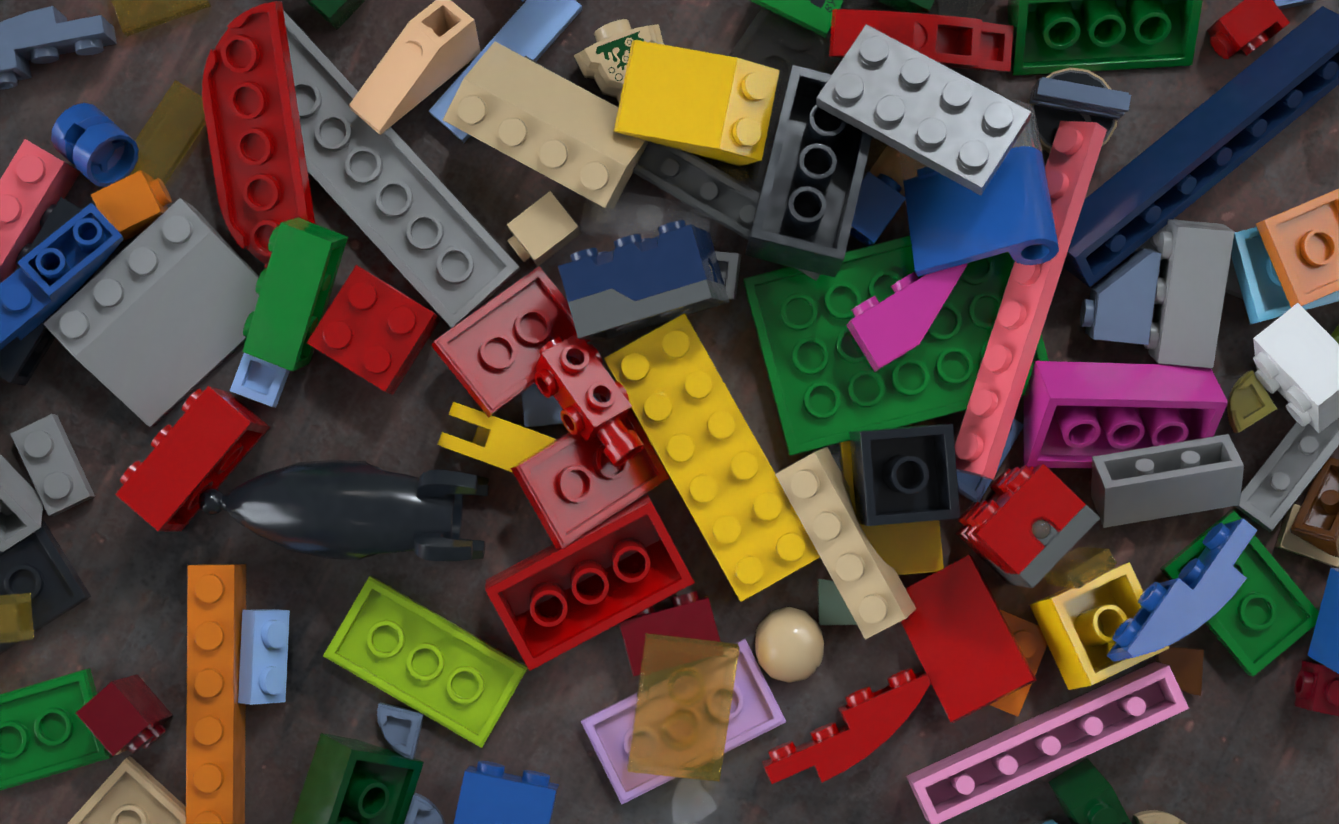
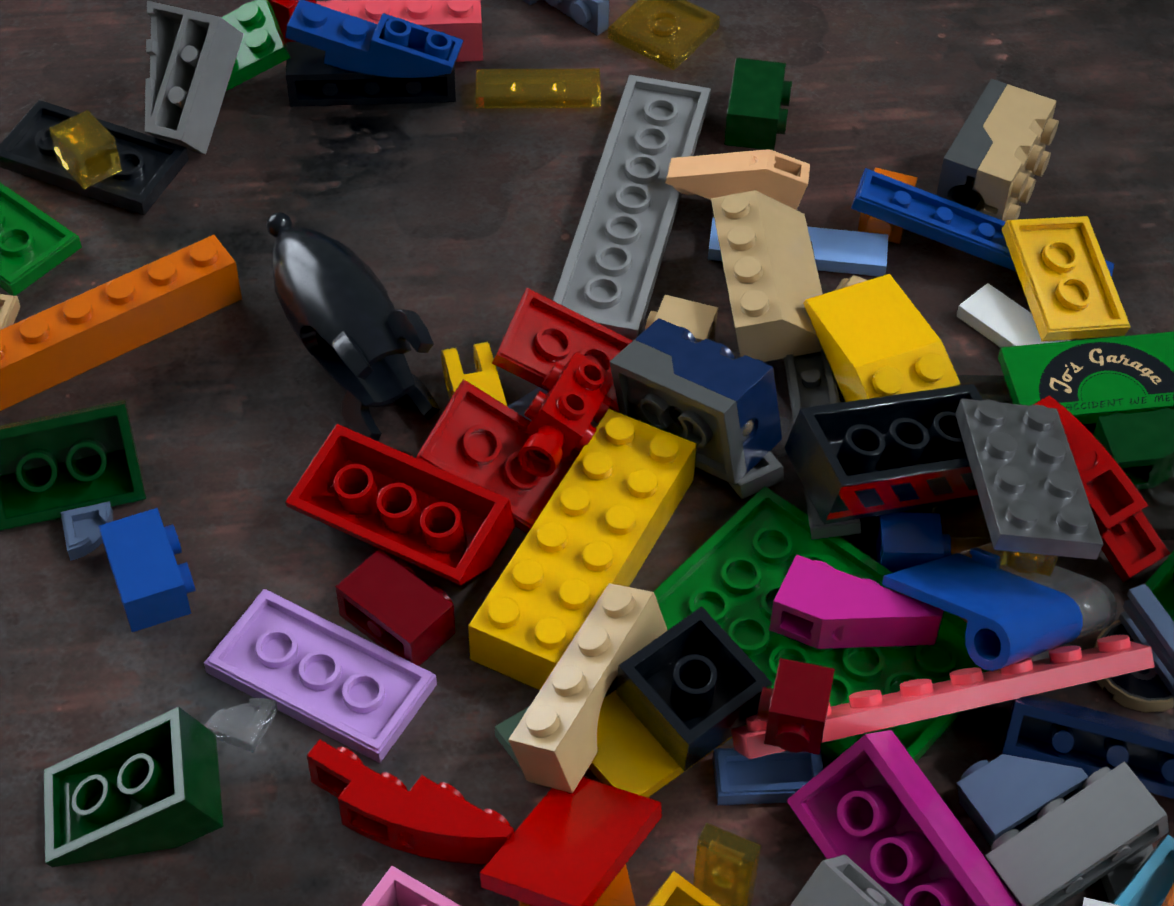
camera: 55 degrees right, 35 degrees down
light grey plate [11,414,95,516] -> none
light grey slope [44,198,259,428] -> none
blue wheel [51,103,139,187] -> none
dark red brick [76,674,173,756] -> none
orange brick [91,170,172,242] -> none
red brick [115,386,270,531] -> none
red plate [202,1,315,268] -> none
light blue plate [230,353,290,408] -> none
light blue plate [238,609,290,705] -> none
green brick [243,218,348,372] -> none
red brick [307,265,441,395] -> none
lime tile [323,576,528,748] -> none
sand blue tile [377,702,425,759] -> none
clear yellow tile [627,633,740,782] -> none
tan hair [755,607,824,683] -> none
red piece [956,464,1100,588] -> none
none -> dark red brick [757,658,835,755]

